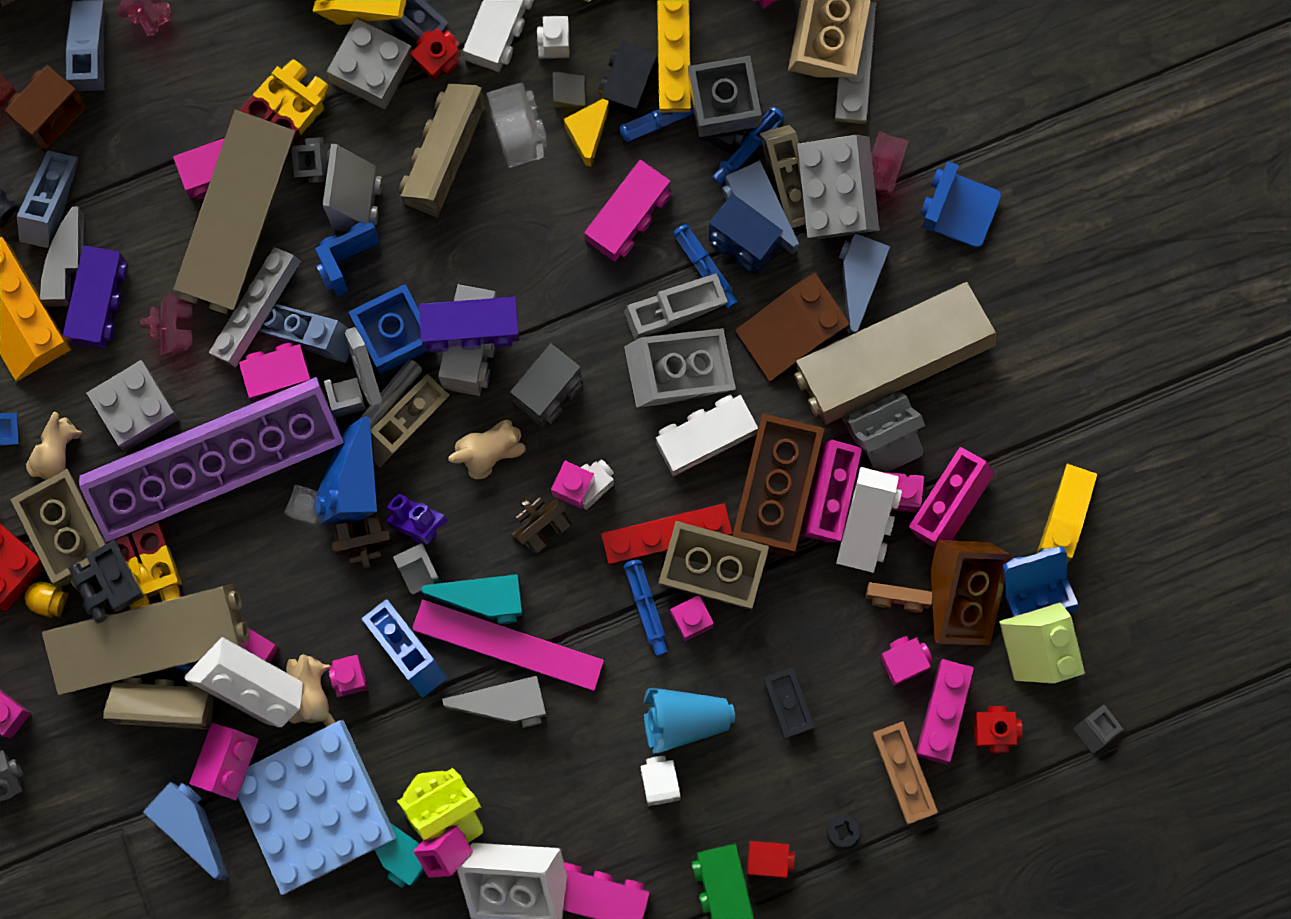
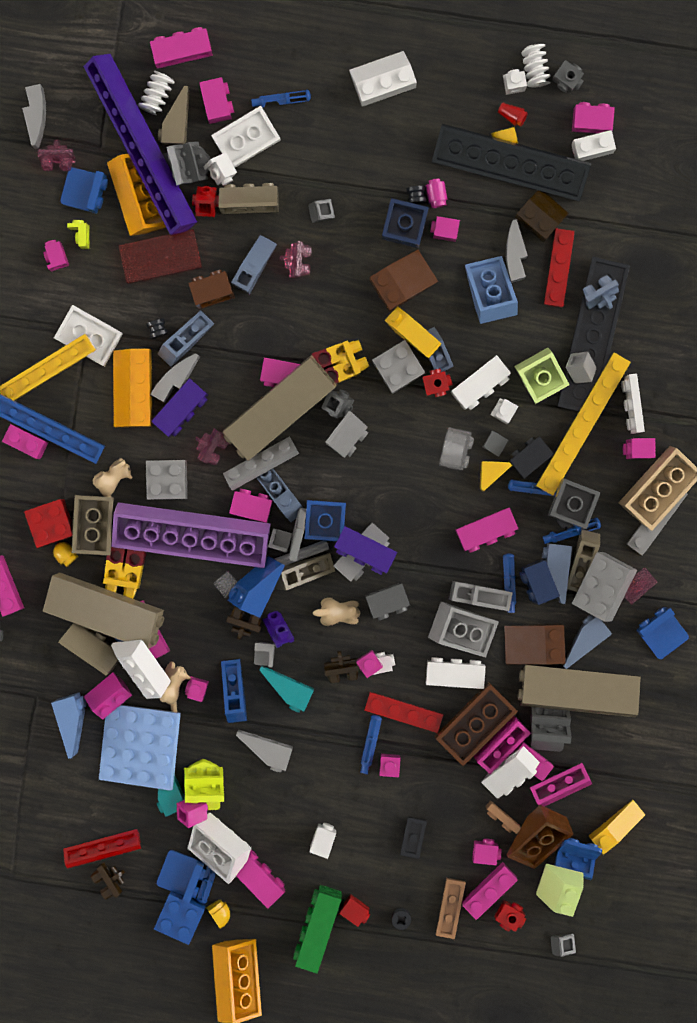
camera: 30 degrees right, 10 degrees up
black plate [69,540,145,624] -> none
blue bracket [315,222,380,297] -> none
dark tan slope [399,84,485,217] -> none
dark pink tile [412,599,604,691] -> none
dark azure cone [644,688,735,753] -> none
dark tan slope [659,521,769,610] -> none

